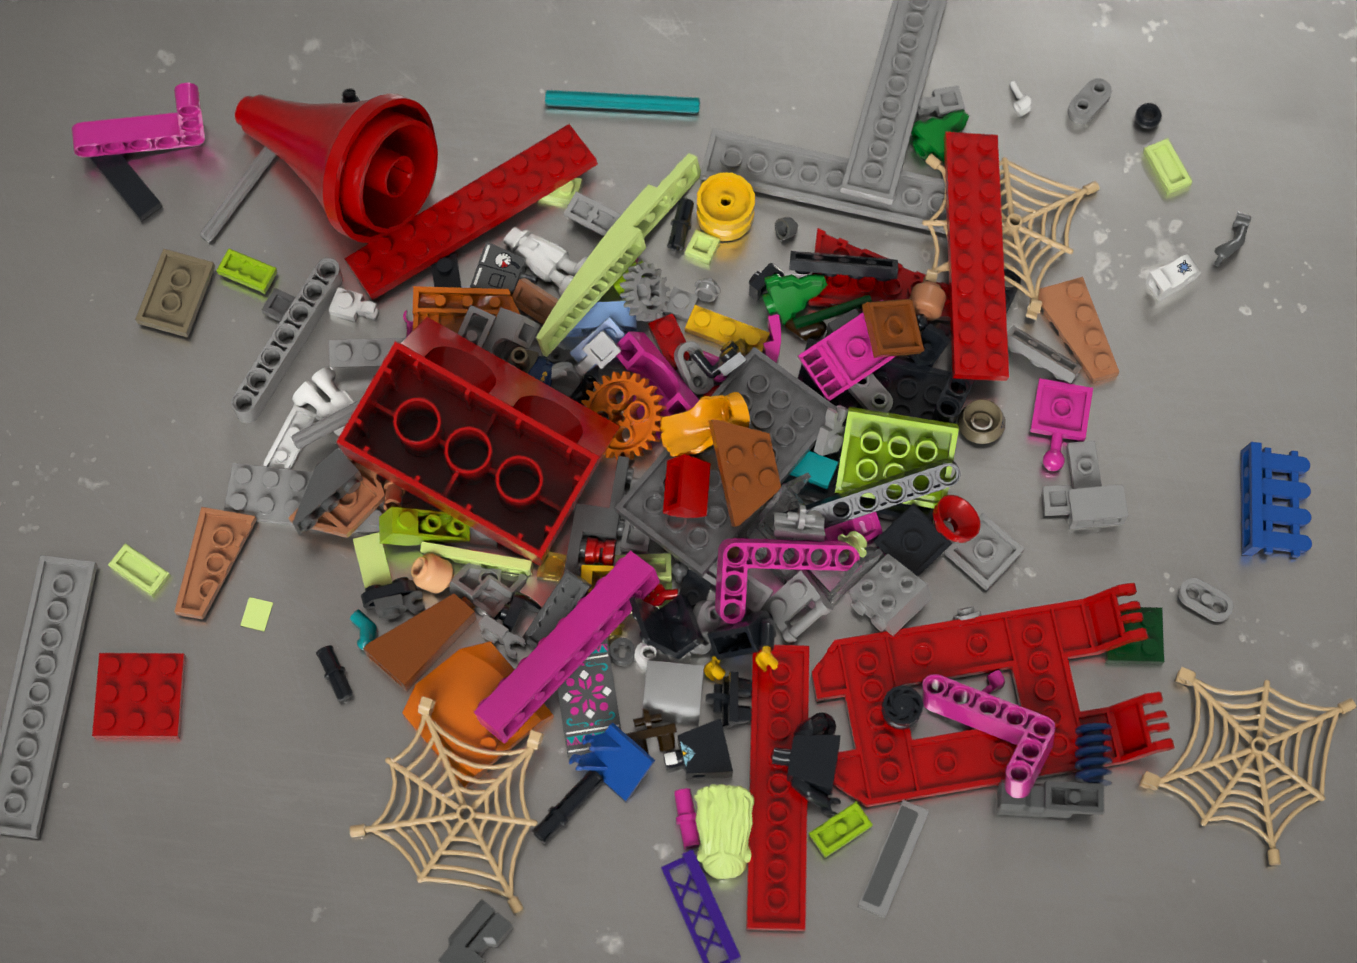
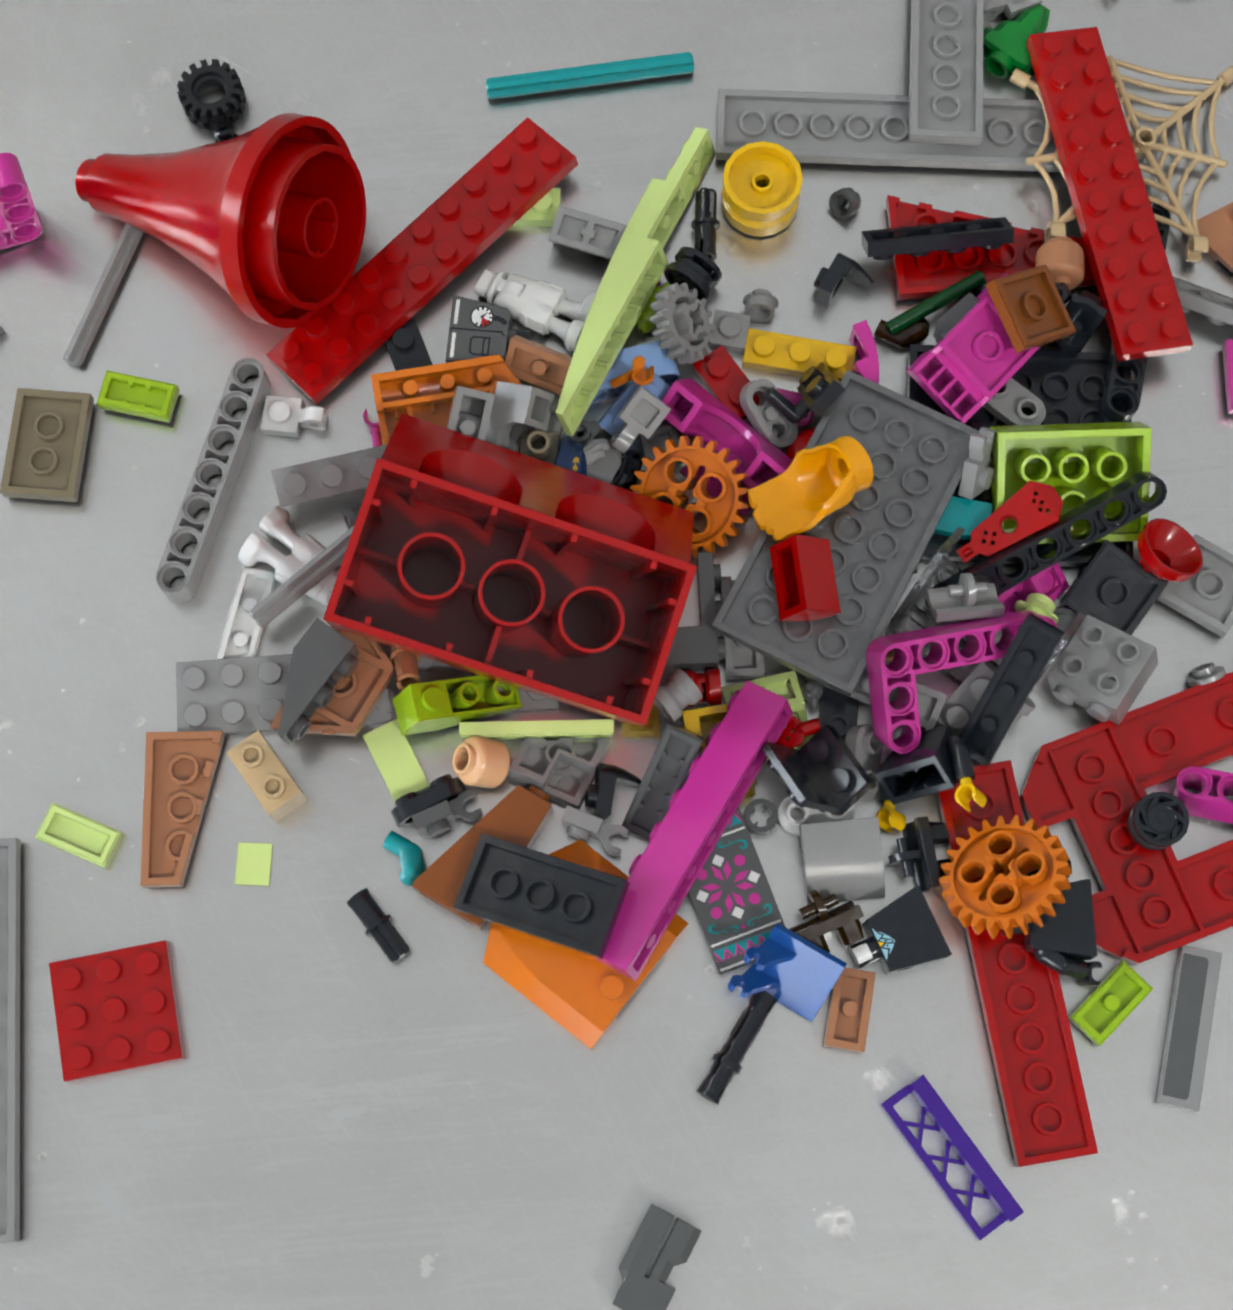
camera: 10 degrees left, 5 degrees up
flat silver plate [262,288,296,322] -> none
tan animal [350,696,544,914] -> none
dark pink pin [674,788,700,850] -> none
yellowish green tile [685,229,720,265] -> none
yellowish green hair [694,784,754,879] -> none
dark orange wing [709,420,781,527] -> none
green rock [761,274,827,325] -> none
dark tan hat [958,399,1006,444] -> none
none -> black tyre [177,59,246,130]
none -> tan brick [226,730,308,822]
none -> black plate [453,833,630,960]
none -> orange hand [610,356,654,388]
none -> light grey wheel [653,668,703,723]
none -> black wheel [664,247,722,300]
none -> nougat plate [823,967,876,1053]
none -> orange gear [939,815,1072,939]
none -> red piece [956,481,1064,563]
none -> black tile [959,613,1065,767]

